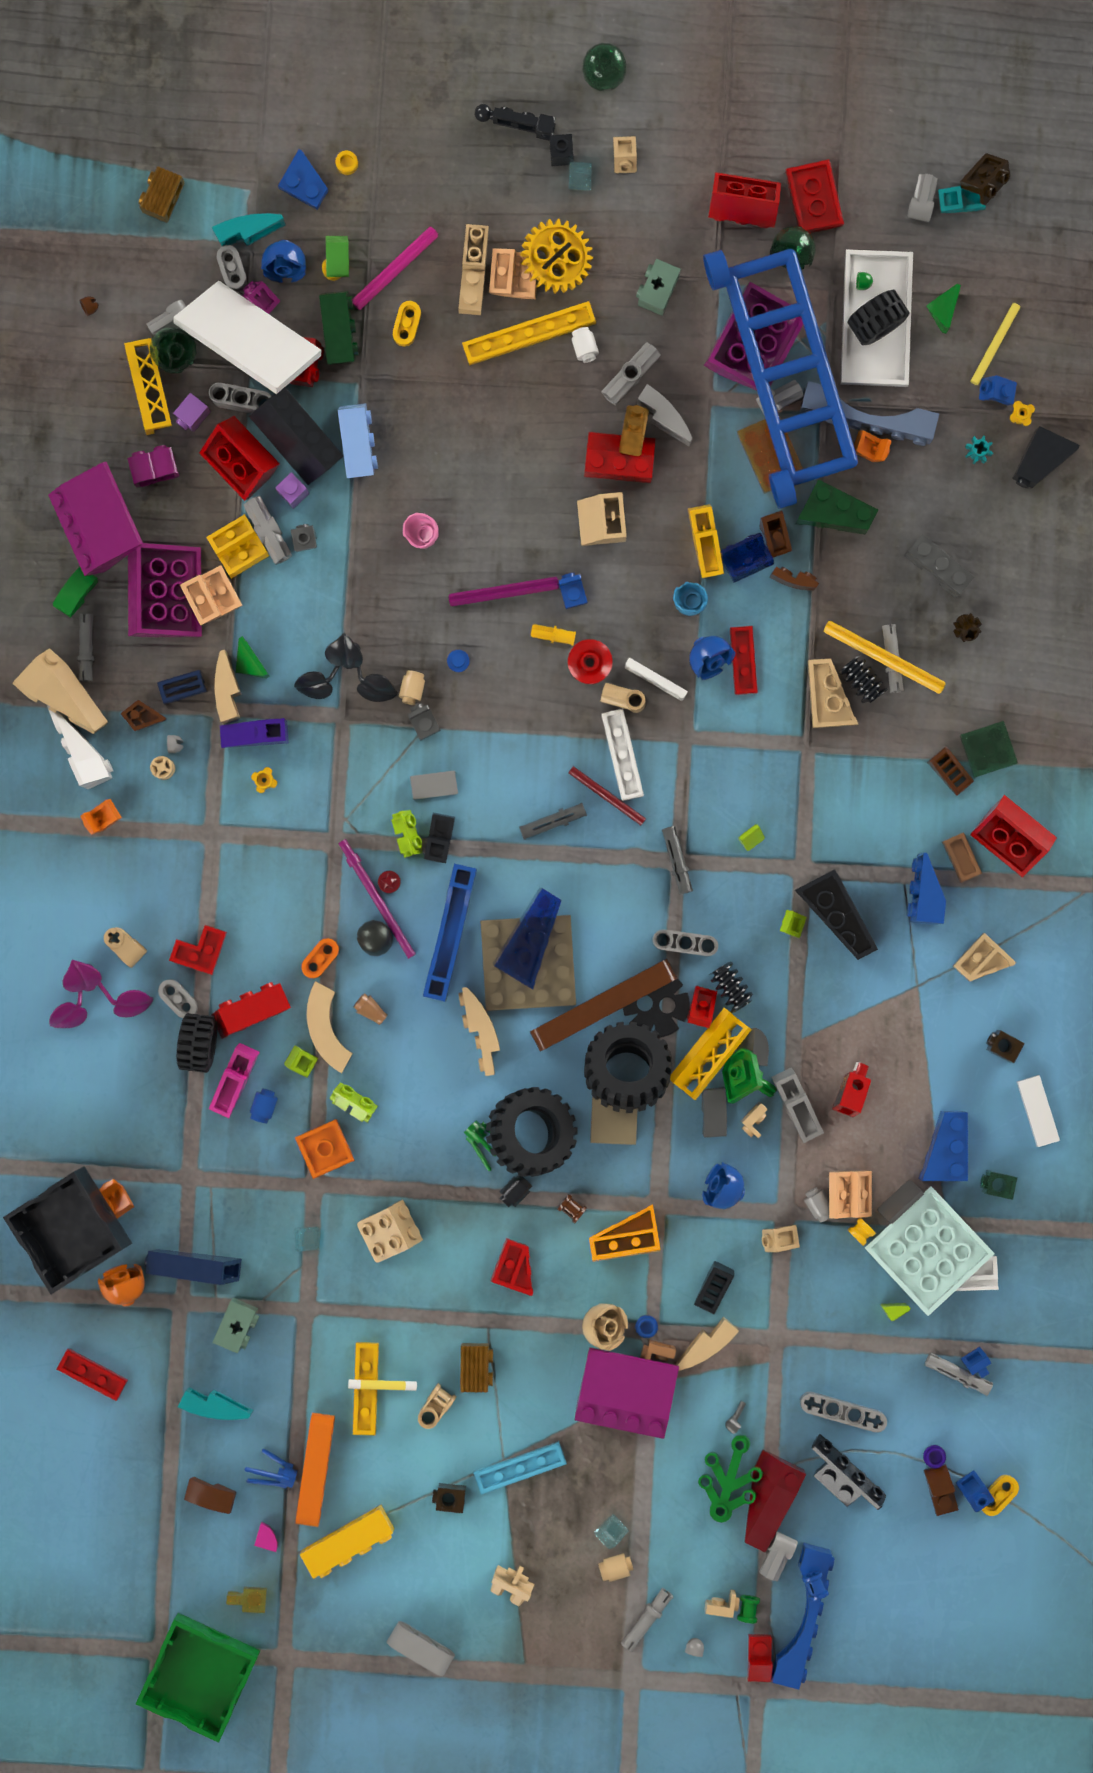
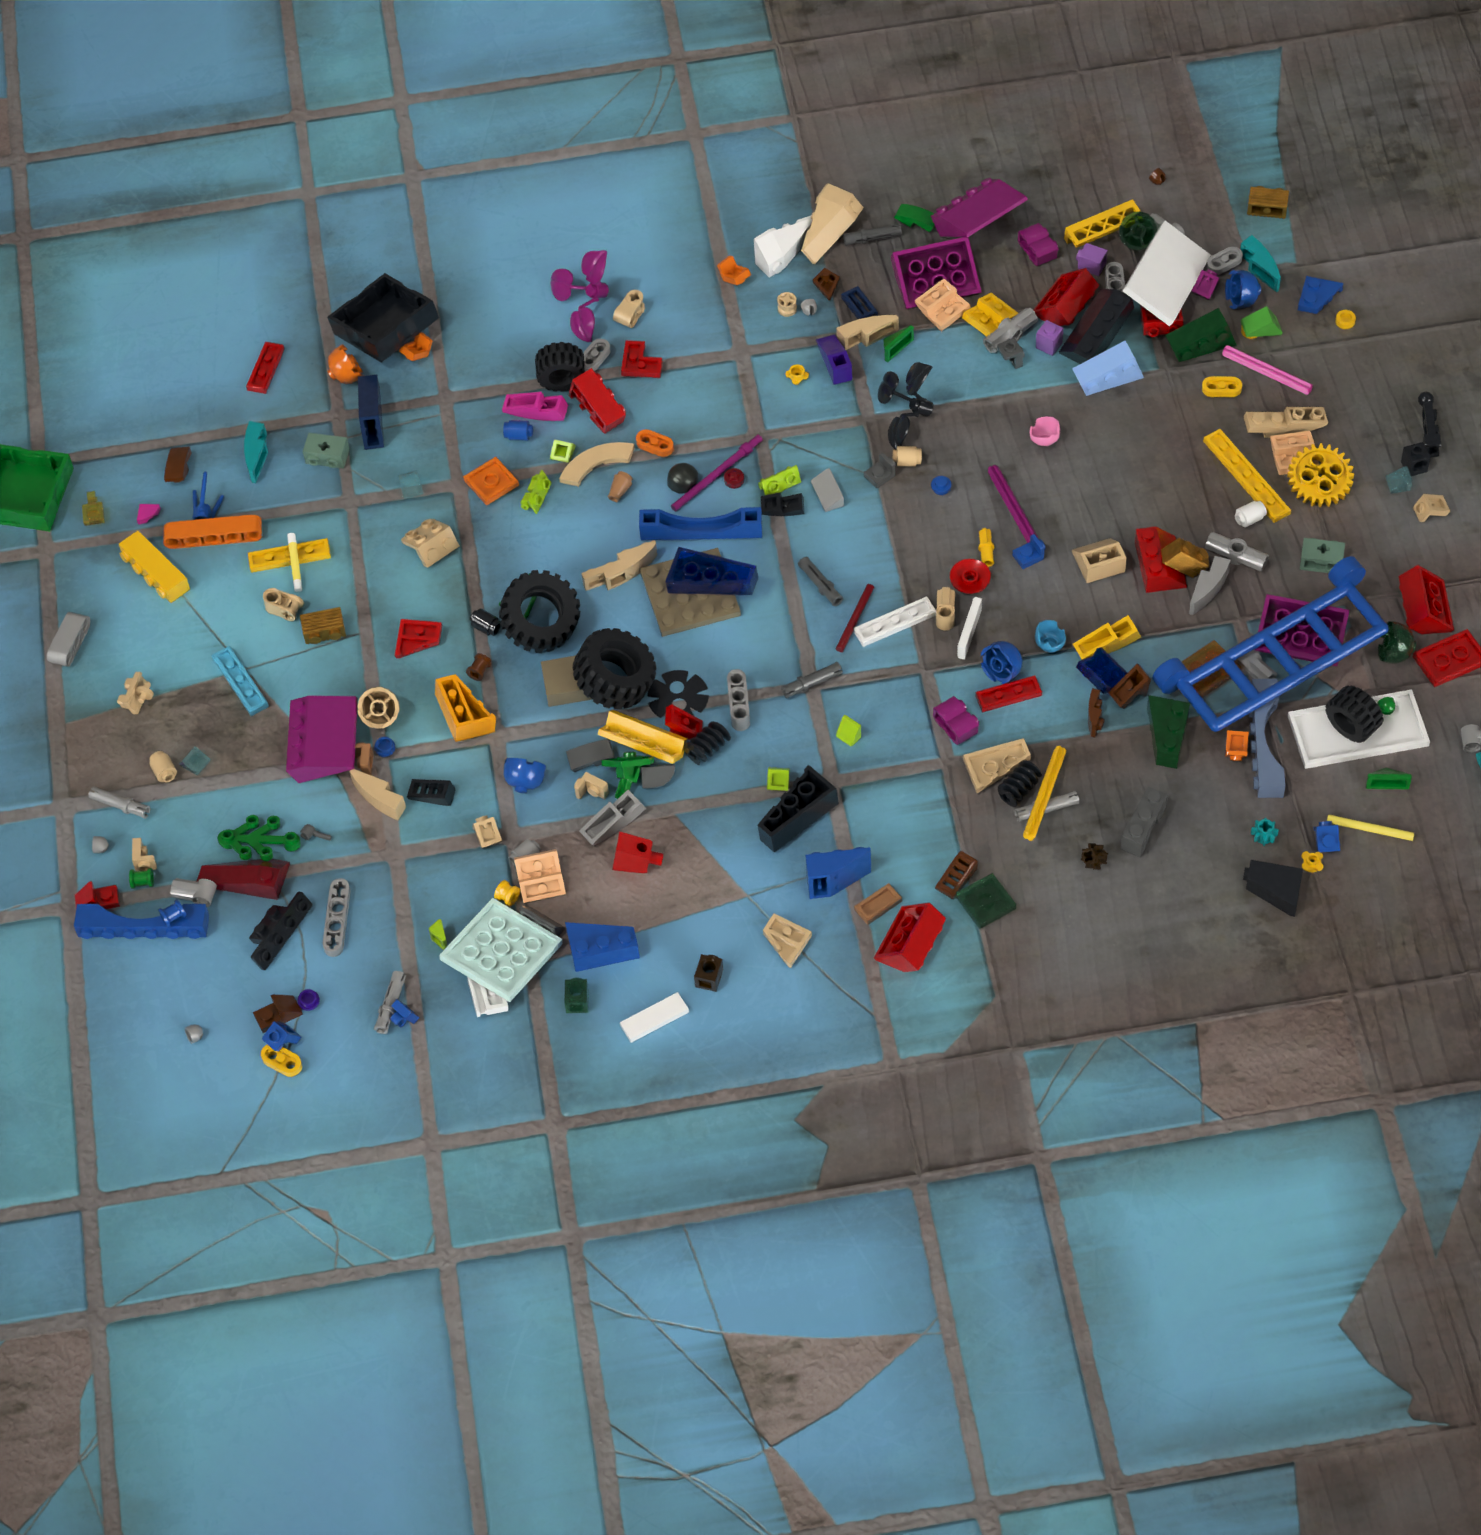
camera: 75 degrees right, 30 degrees down
dark brown brick [432,1483,466,1513] -> none
reddish brown beam [530,959,677,1052] -> none
none -> light grey hinge [185,1024,203,1044]
none -> magenta brick [933,696,979,745]

